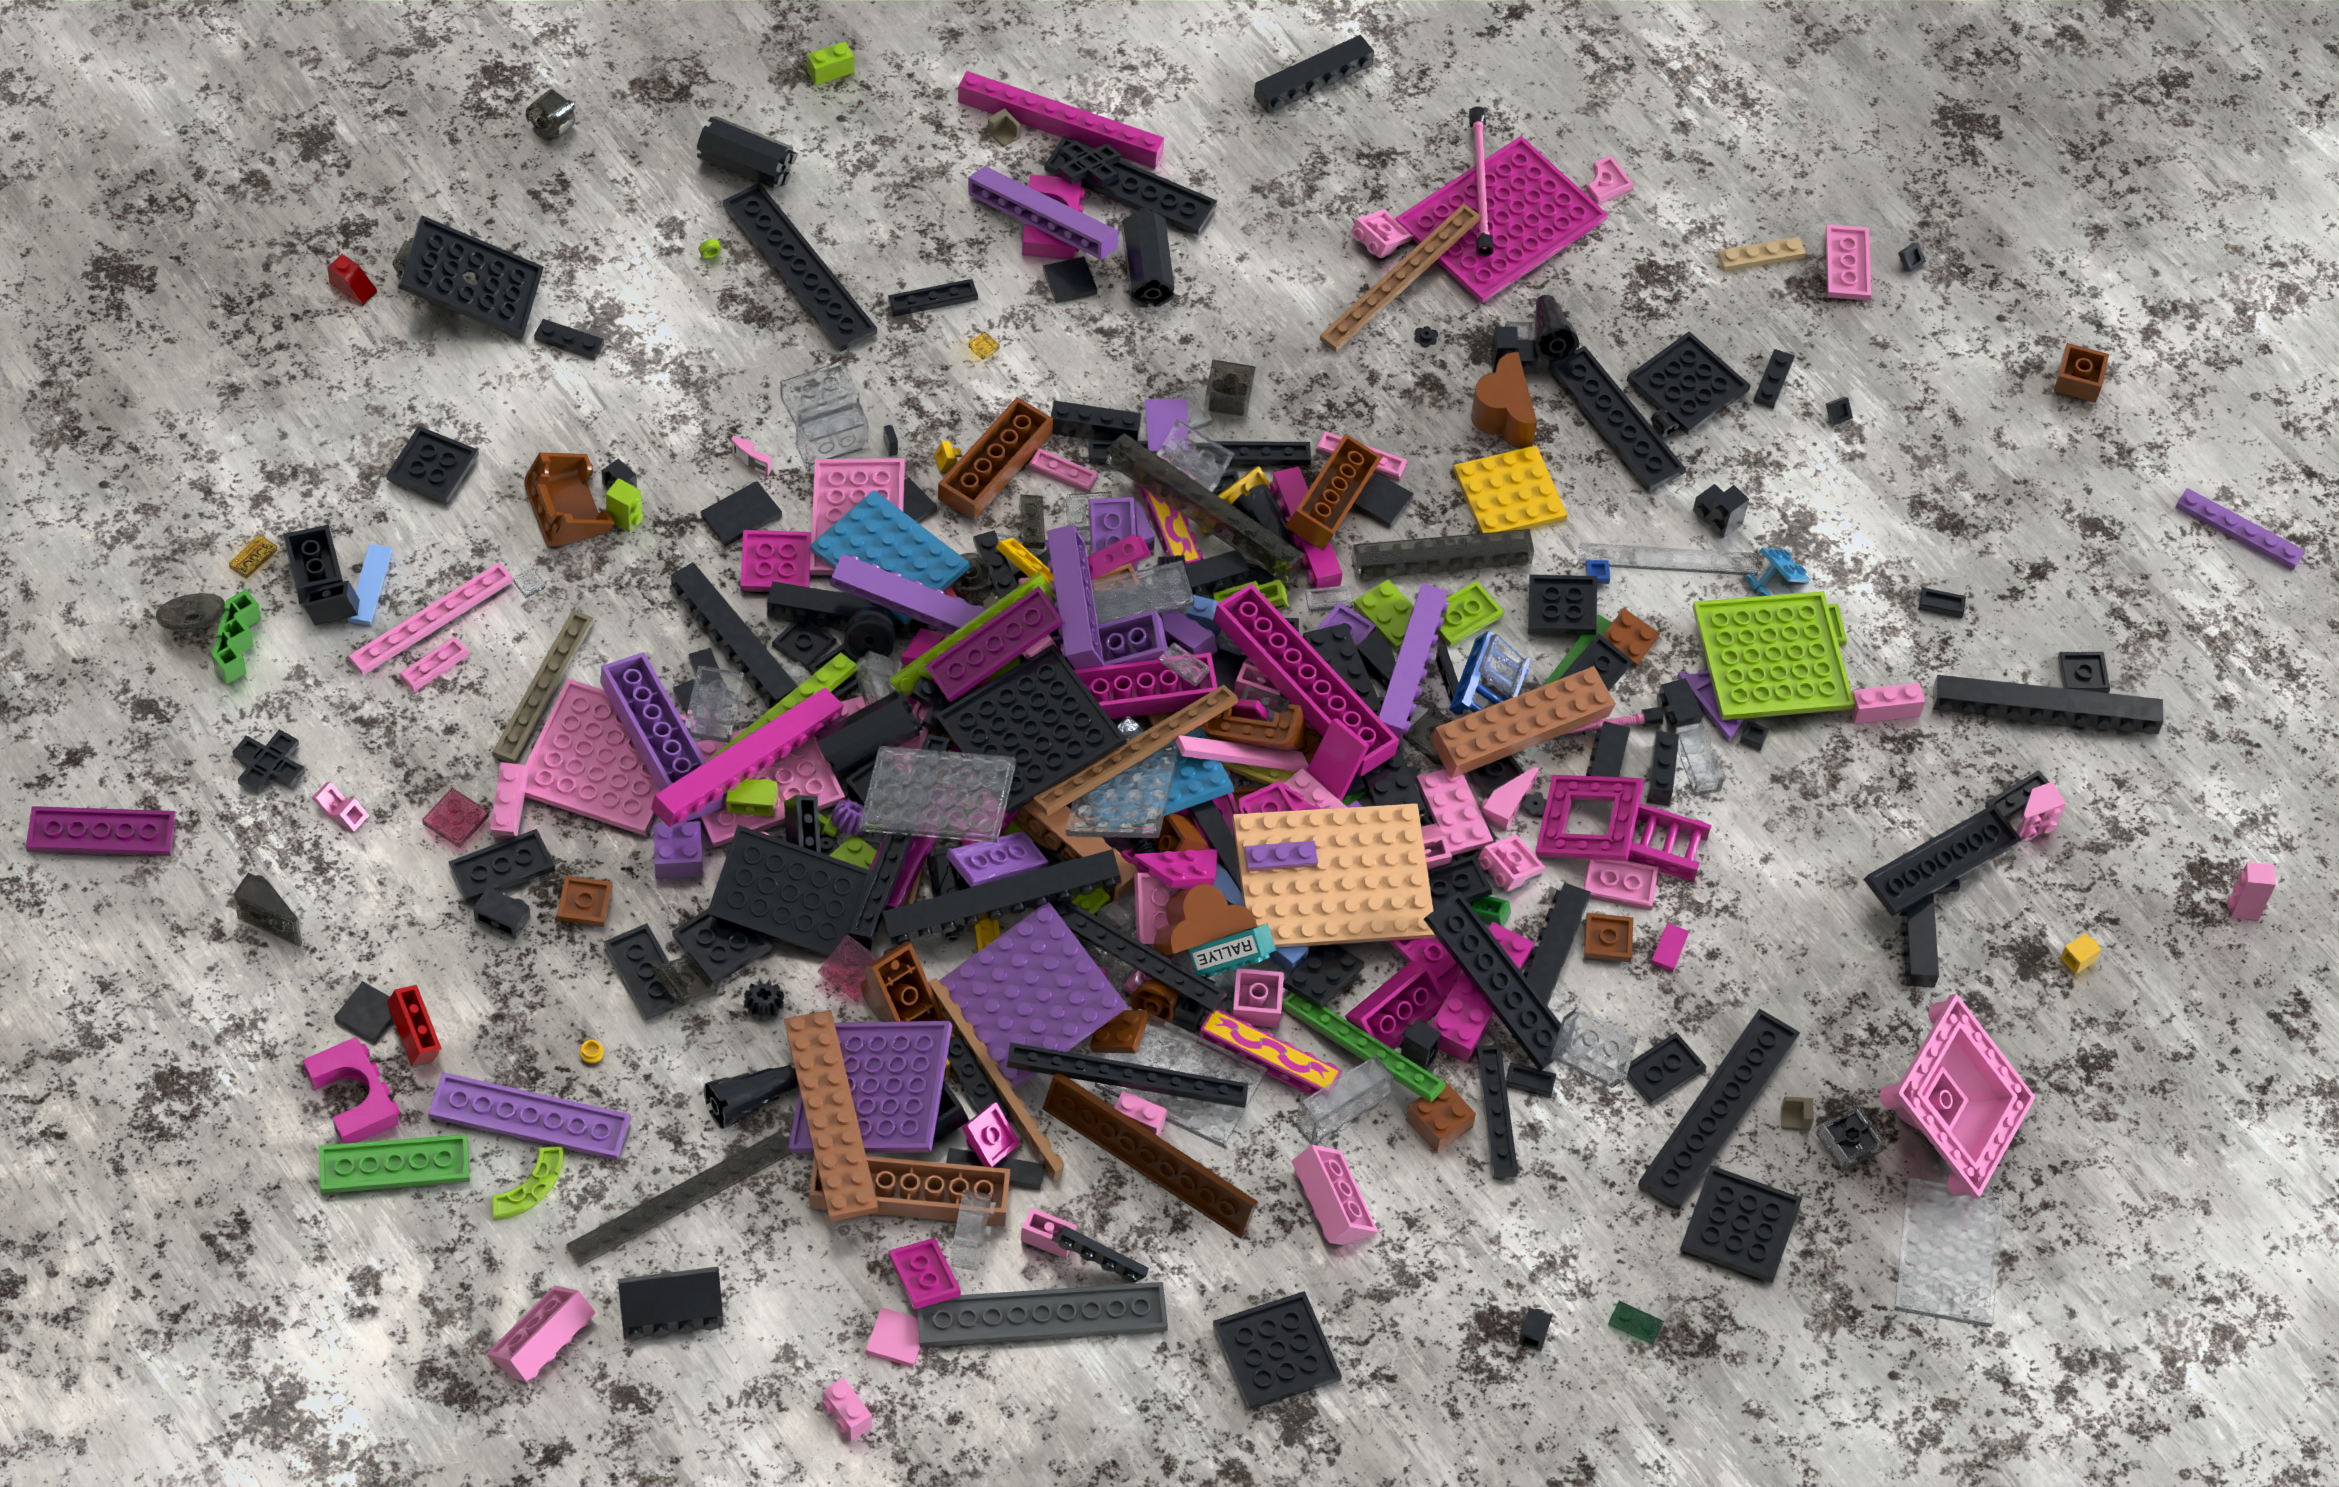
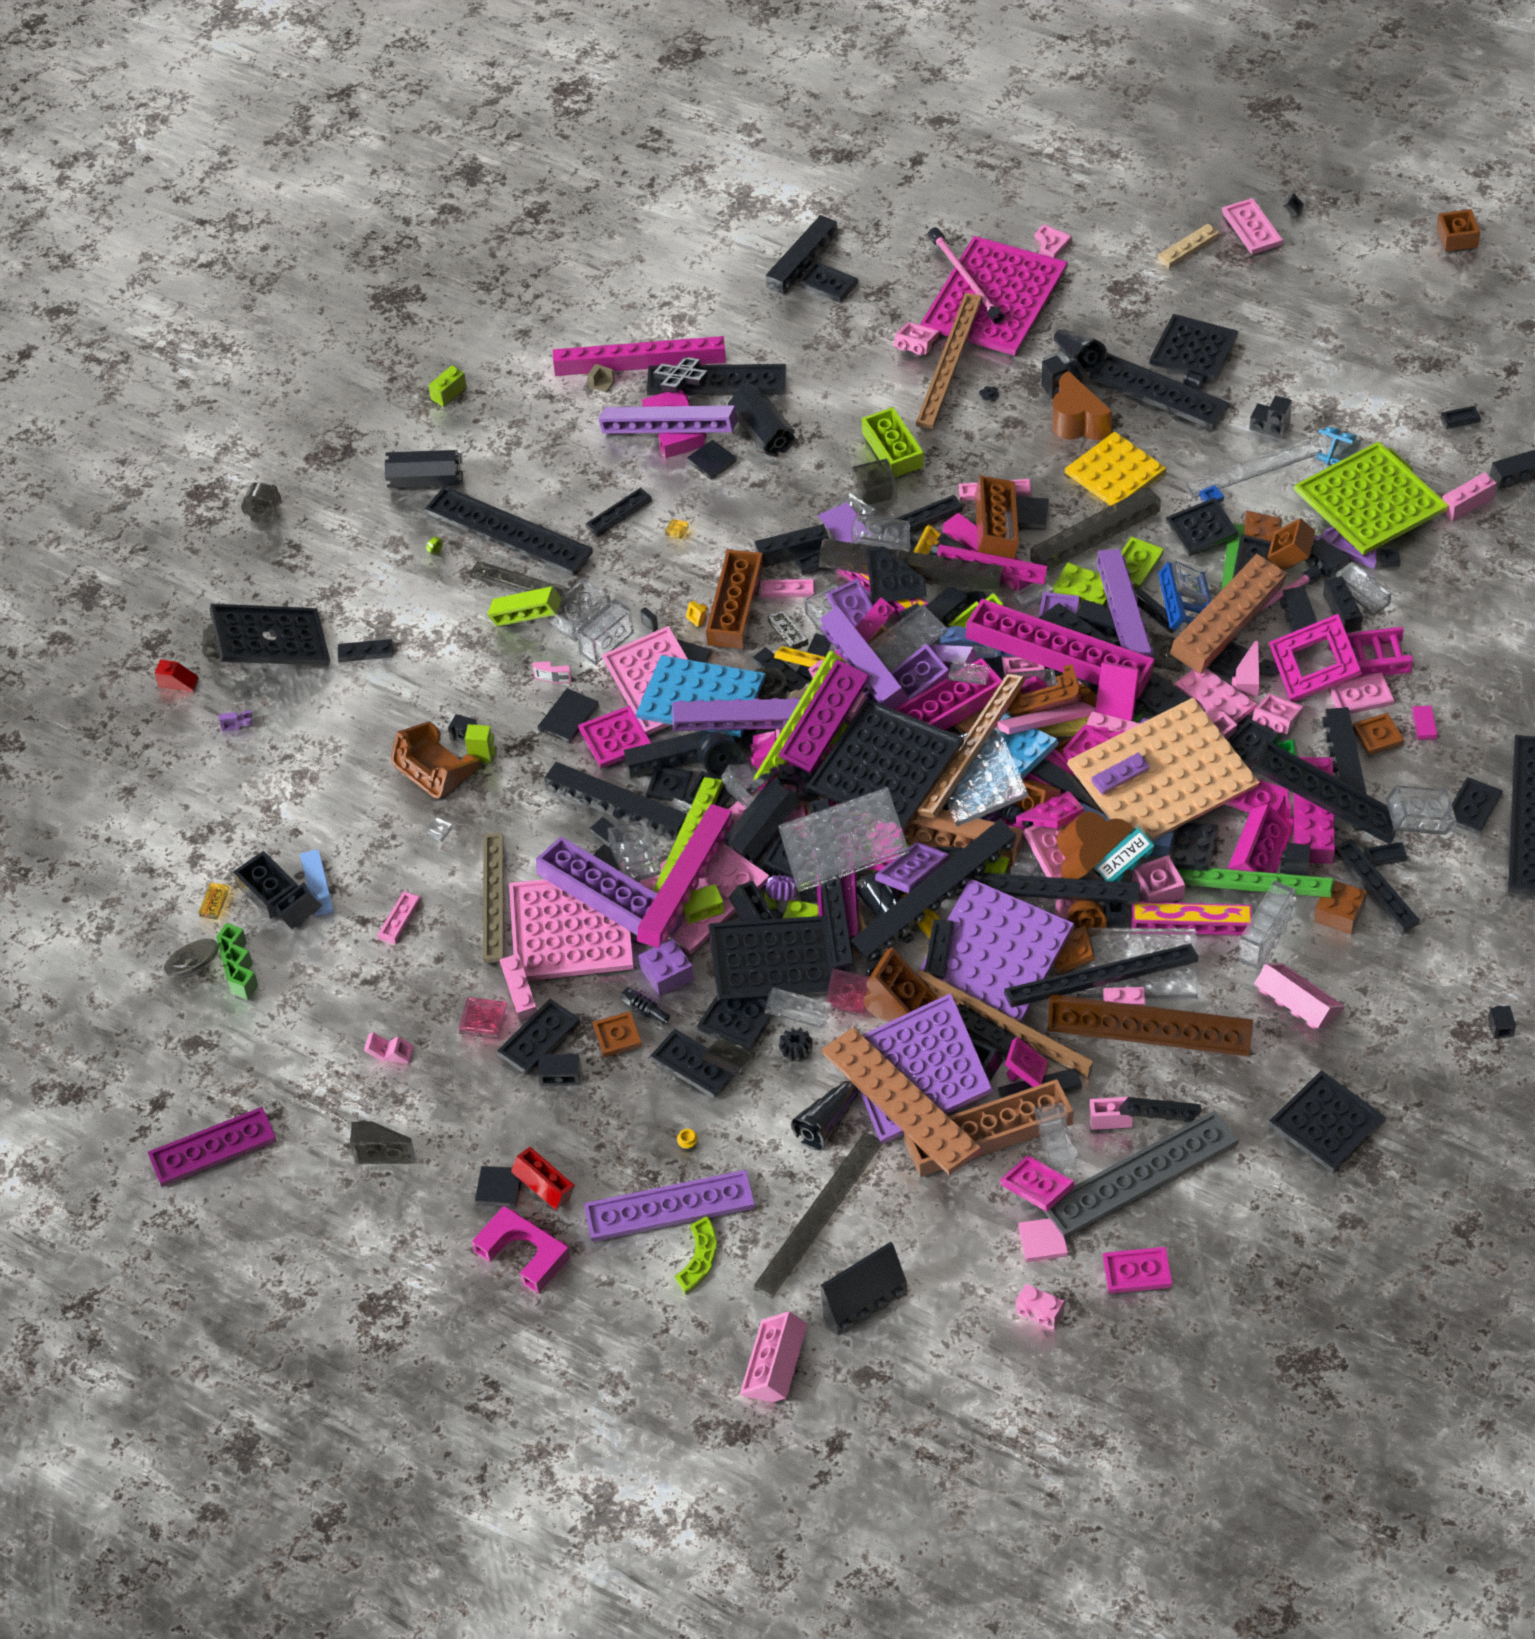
camera: 15 degrees left, 5 degrees down
black plate [232,729,305,795] -> none
bright green plate [319,1134,470,1194] -> none
bright pink plate [349,562,513,676] -> none
black plate [386,426,479,504] -> none
black plate [1753,349,1795,409] -> none
black plate [1825,397,1853,425] -> none
none -> medium lavender plate [219,710,253,732]
none -> clear smoke plate [469,560,575,608]
none -> lime brick [487,586,562,627]
none -> black hinge [620,987,671,1025]
none -> black tile [746,767,780,796]
none -> clear brick [764,988,831,1028]
none -> black tile [797,261,858,303]
none -> lime brick [861,407,924,479]
none -> black plate [865,546,927,603]
none -> black tile [924,919,954,979]
none -> dark pink plate [936,545,1047,585]
none -> dark pink plate [1102,1247,1172,1294]
none -> dark orange brick [1267,518,1315,570]

